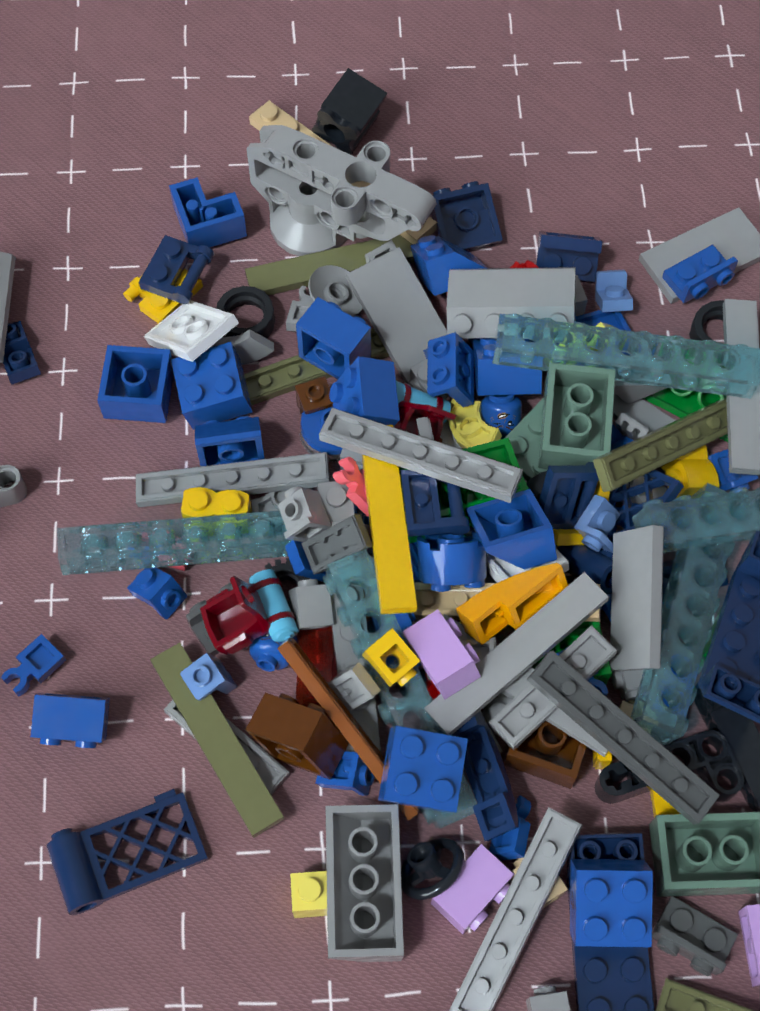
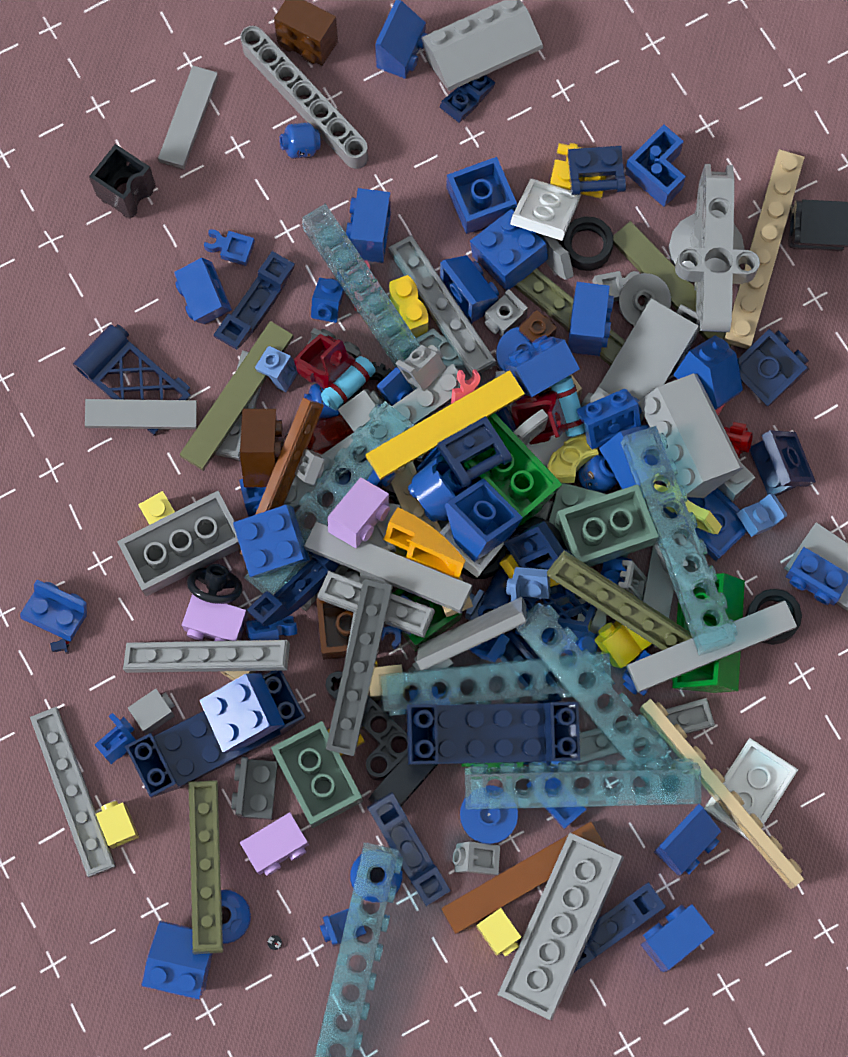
camera: 65 degrees right, 10 degrees up
dark grey plate [301,514,373,574] -> none
light grey tile [319,408,523,503] -> none
yellow brick [362,628,420,687] -> none
none -> light grey tile [85,399,197,430]
none -> dark blue slope [214,251,295,350]
none -> blue brick [346,188,391,263]
none -> light grey brick [485,289,528,337]

